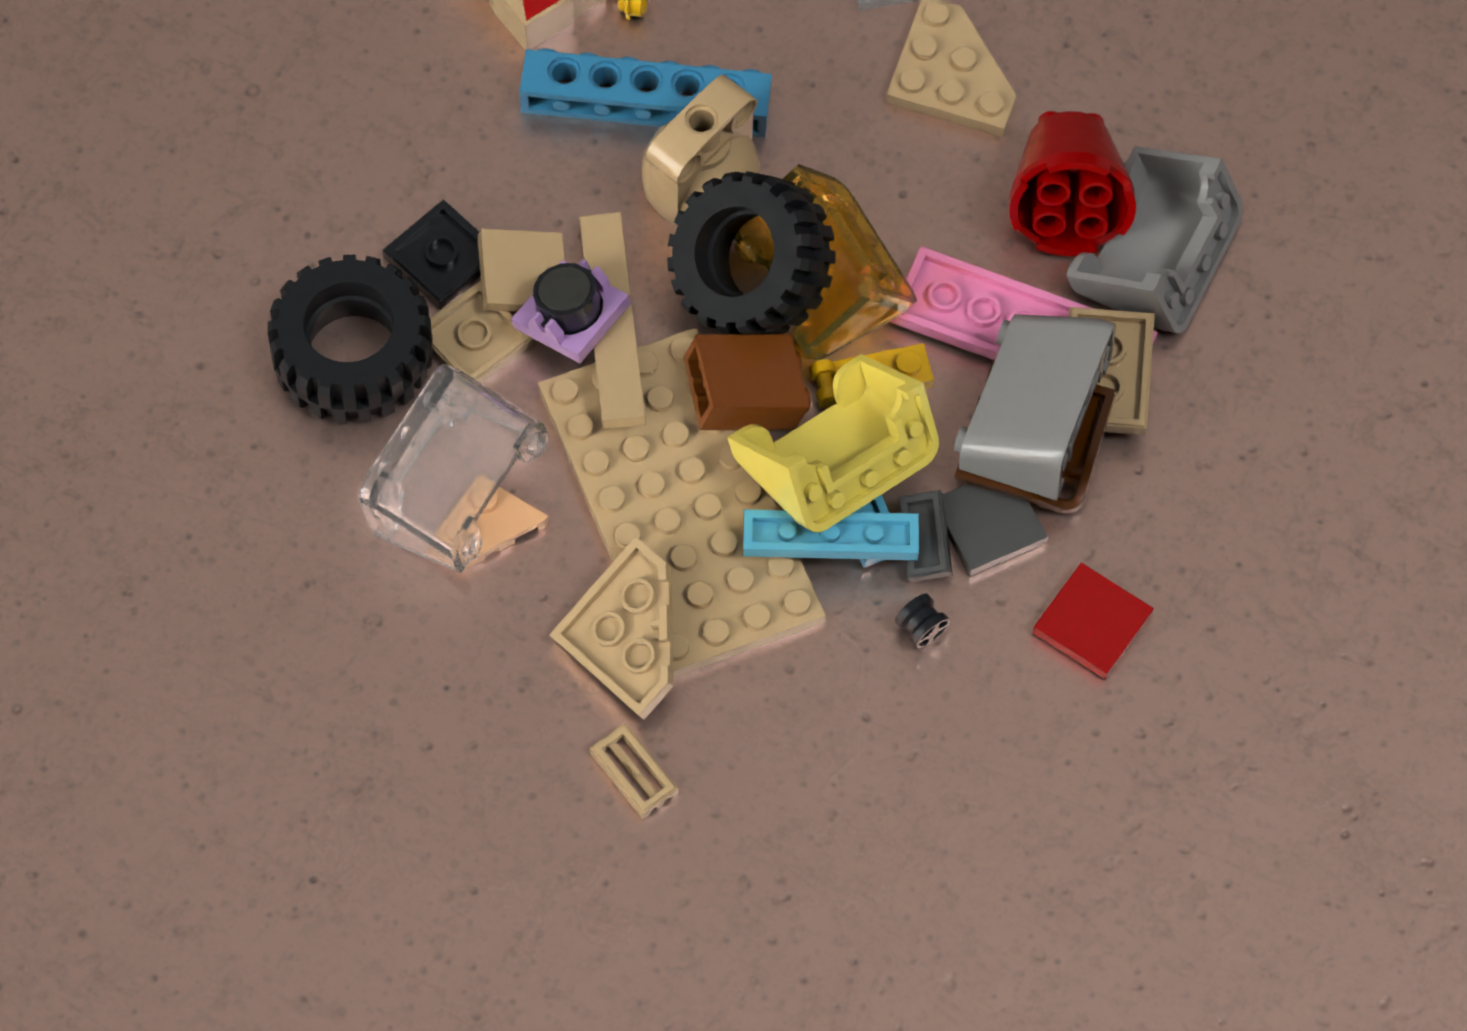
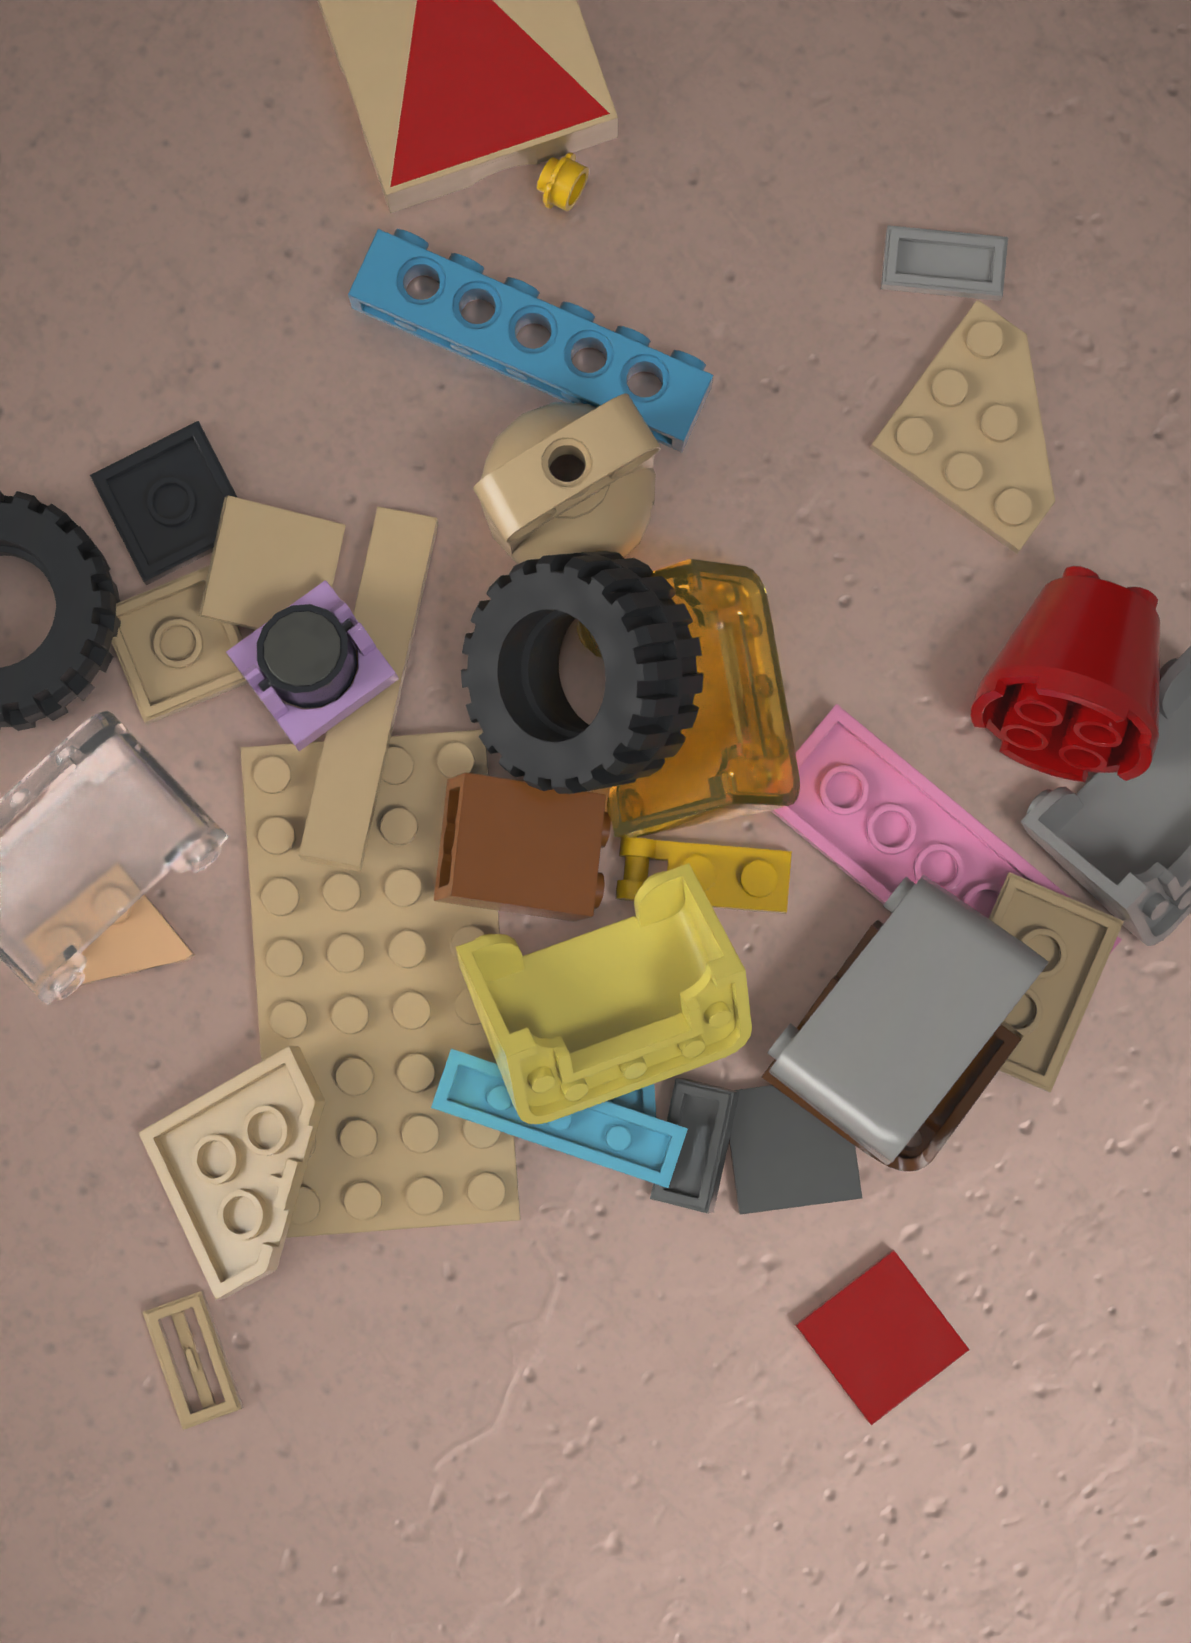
camera: 20 degrees right, 20 degrees up
black wheel [895,593,951,649] -> none

